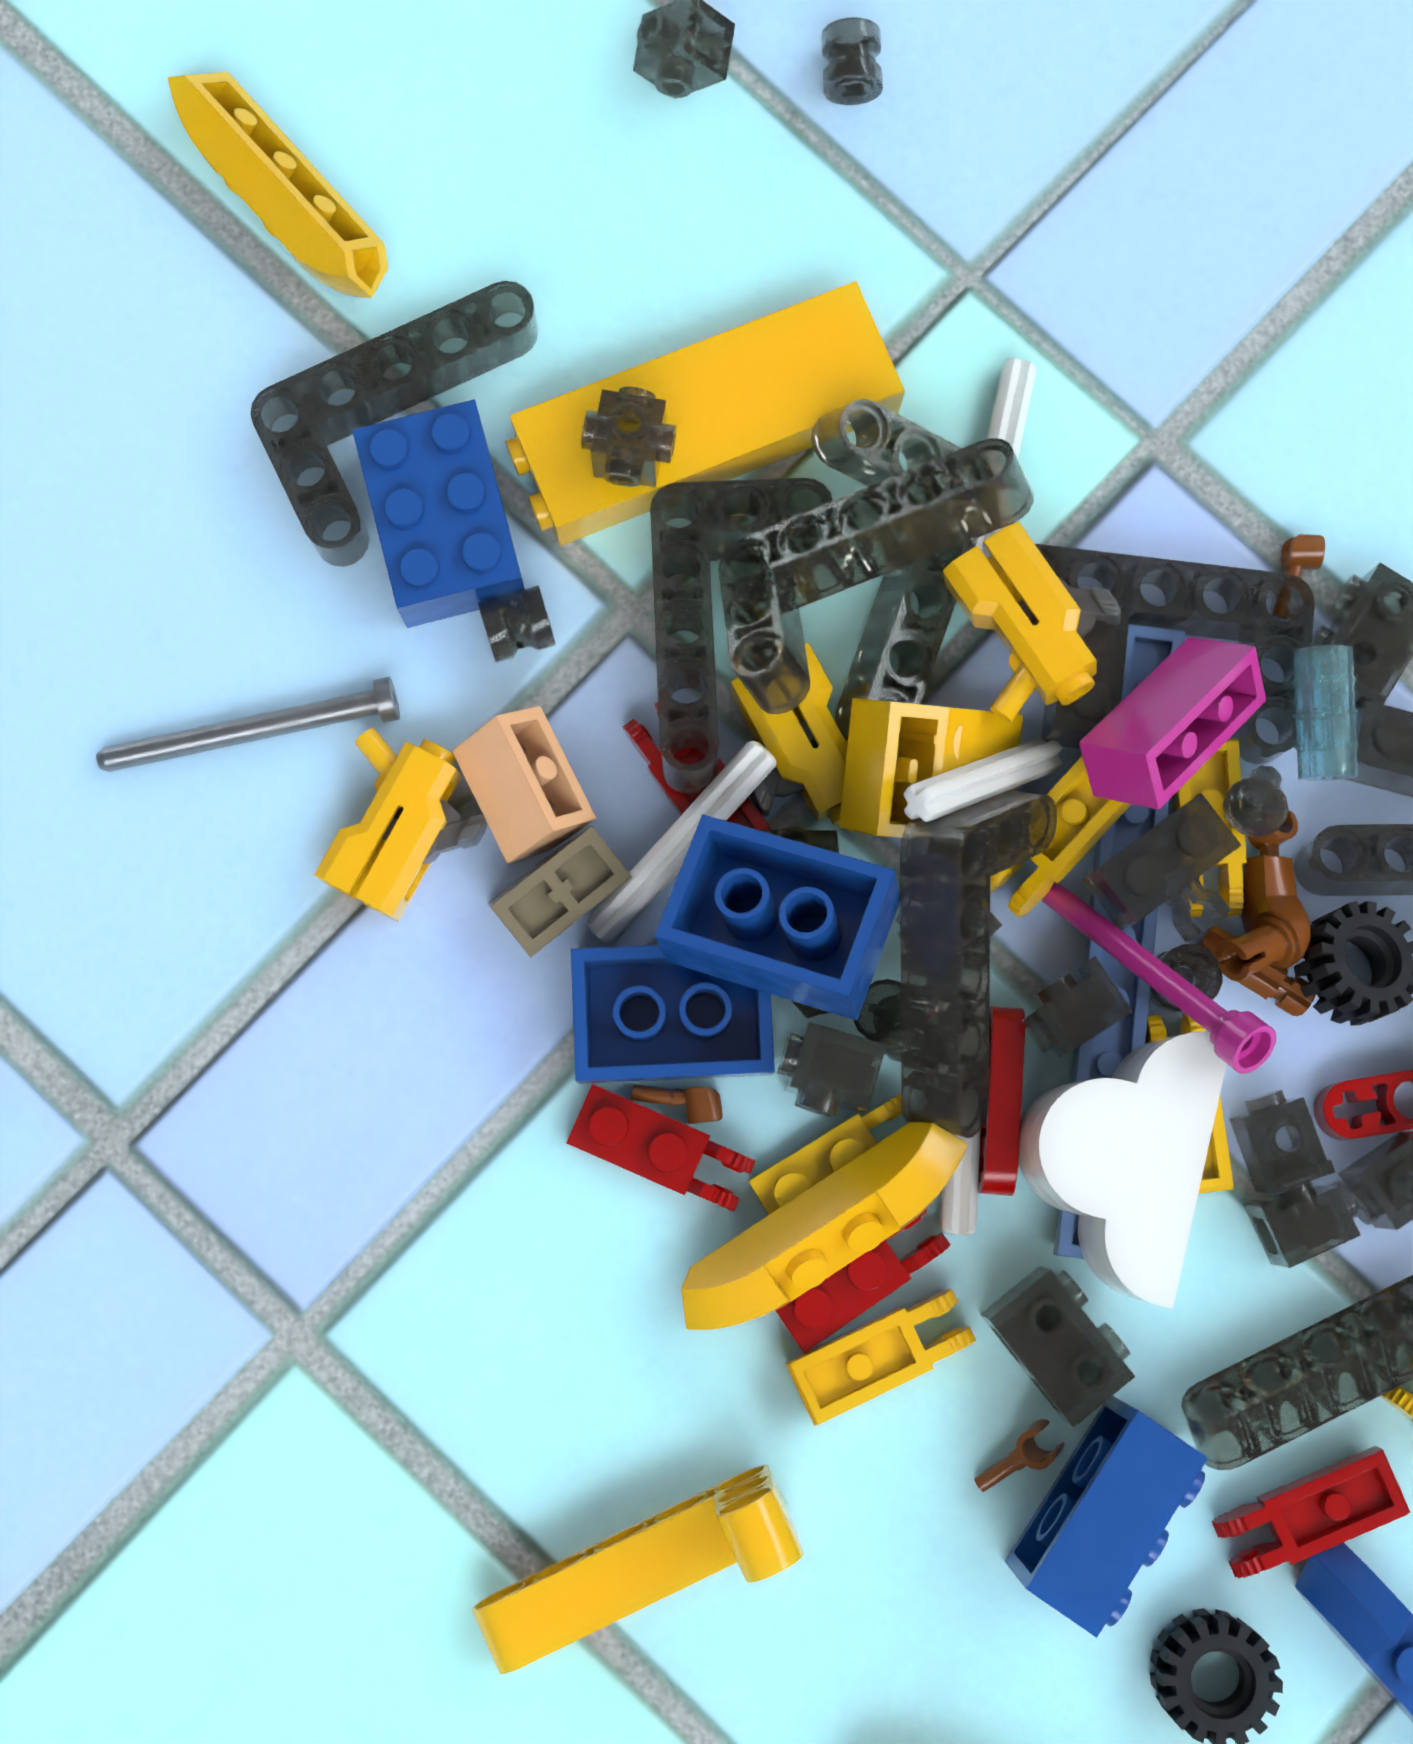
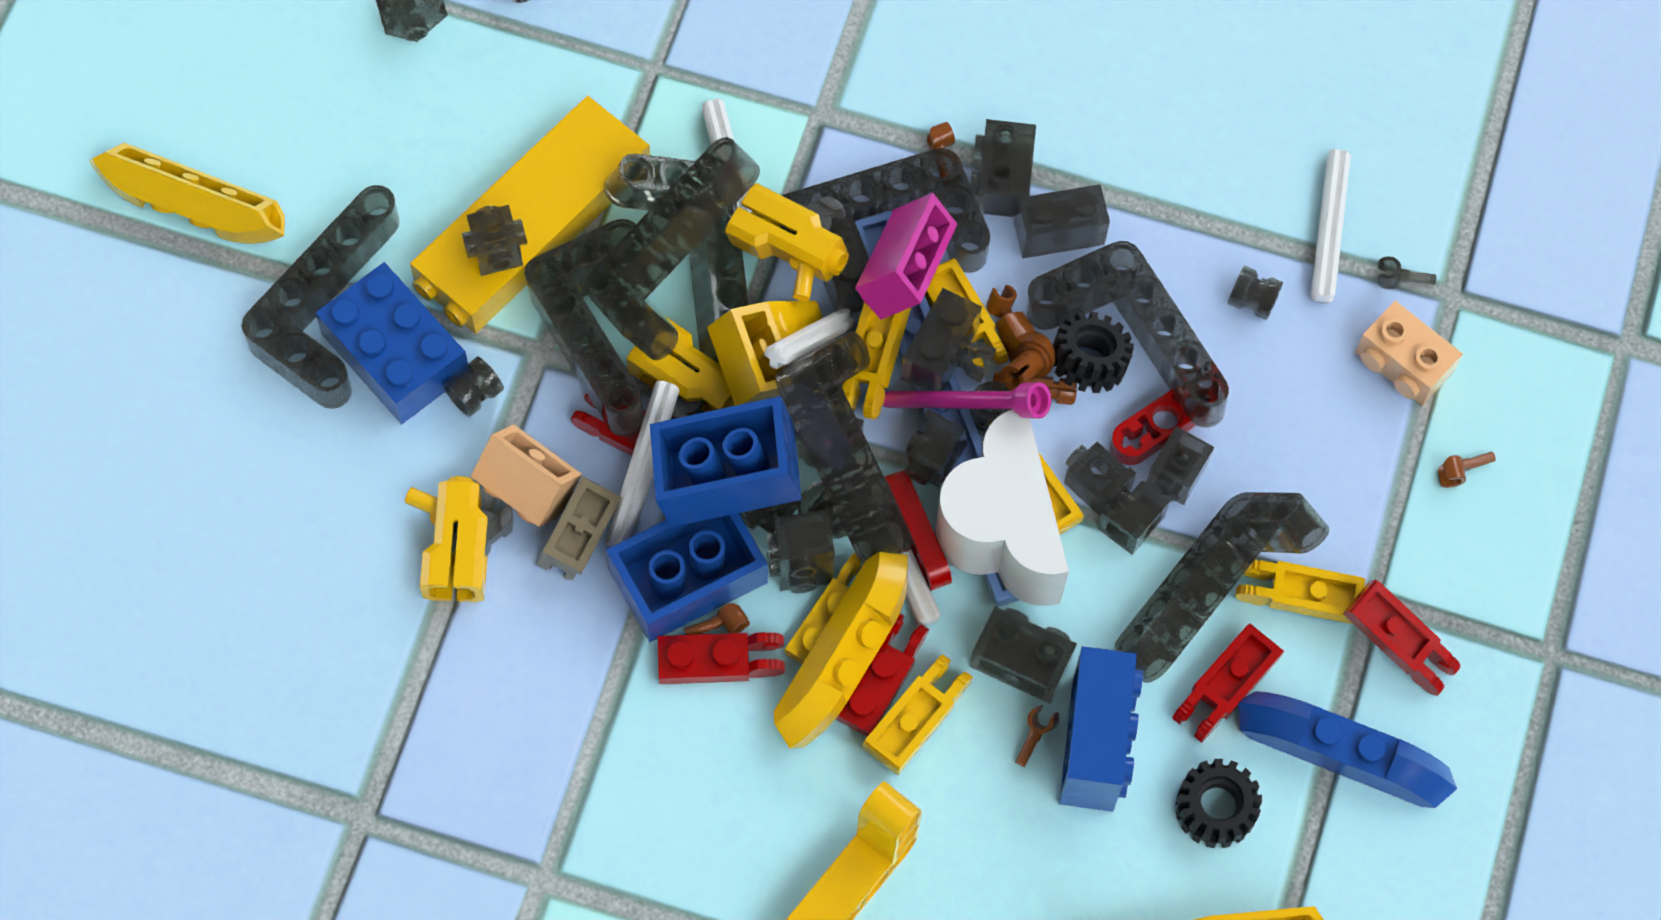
camera: 25 degrees left, 15 degrees down
flat silver bar [96,676,400,772] -> none
clear smoke piece [1223,765,1289,837] -> none
clear light blue axle [1291,645,1360,781] -> none

